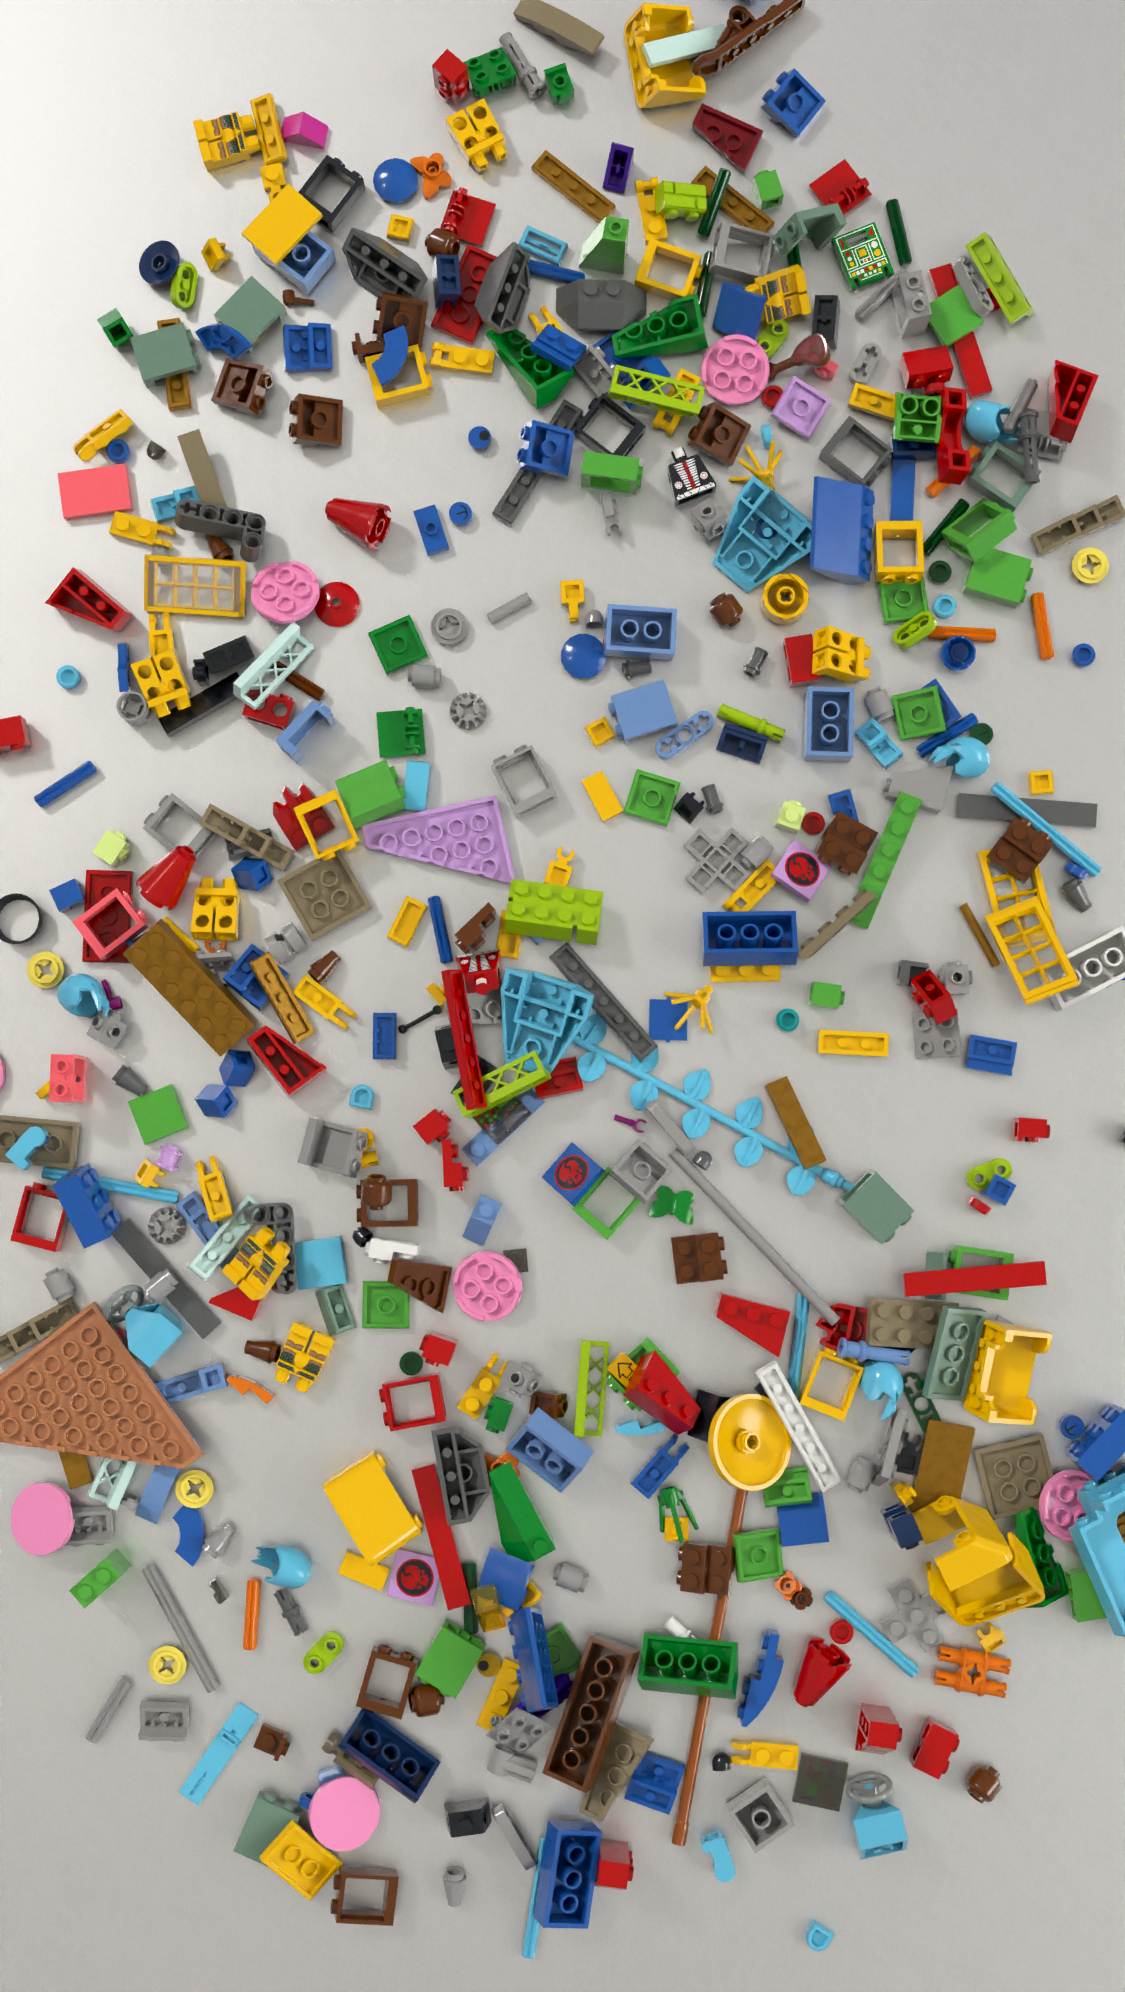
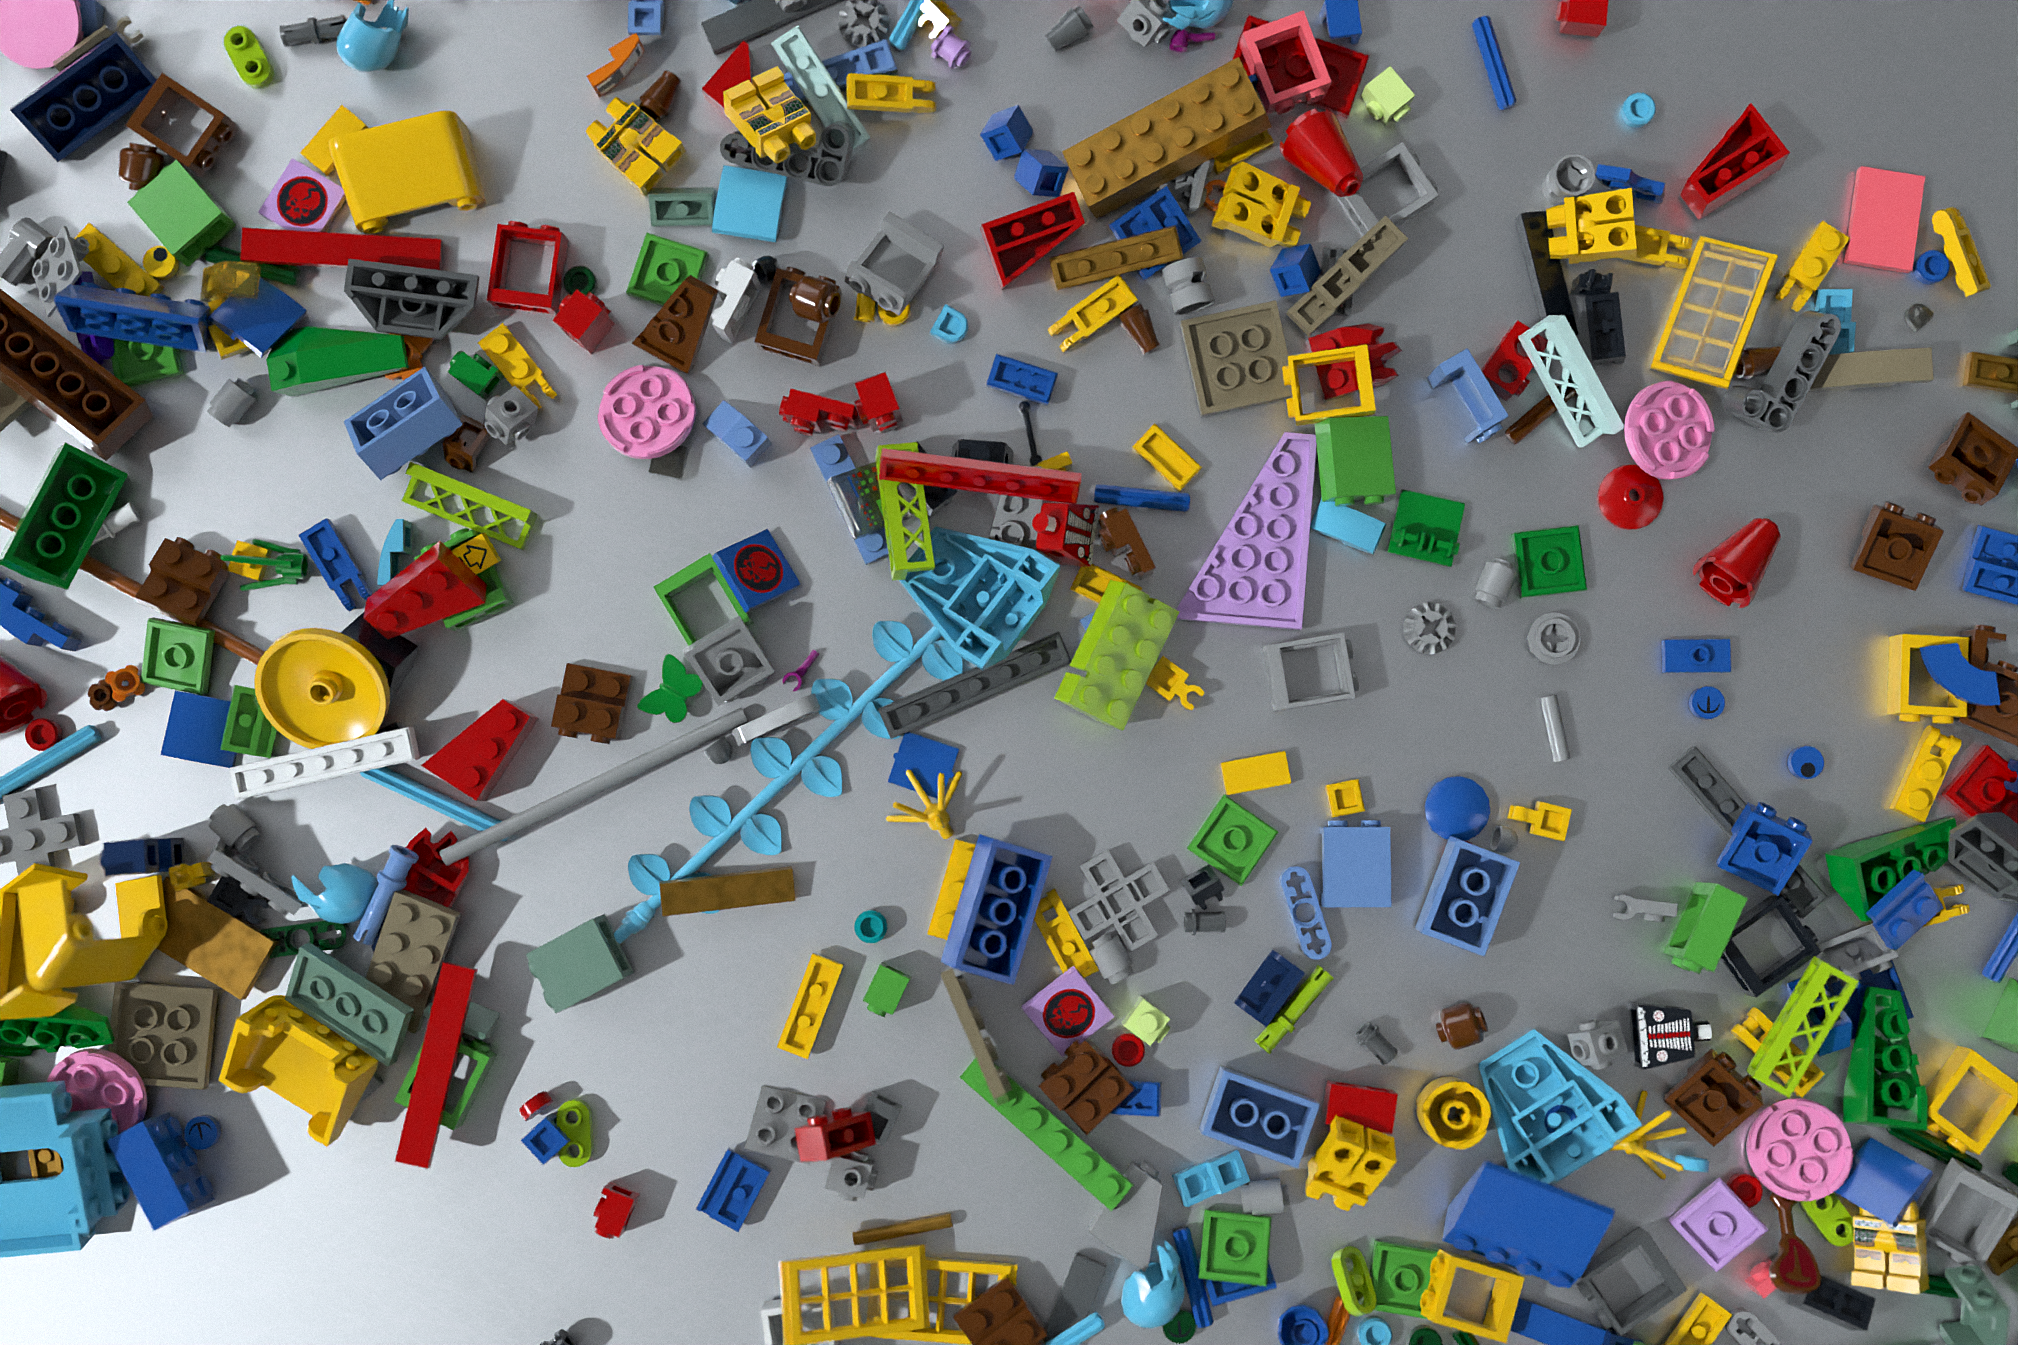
camera: 110 degrees right, 0 degrees up
bright green tile [128,1084,189,1145] -> none
red plate [535,1056,583,1100] -> none
dark grey wedge [556,279,647,331] -> none
dark grey pin [622,658,652,679] -> none
yellow window [798,1347,864,1421] -> none

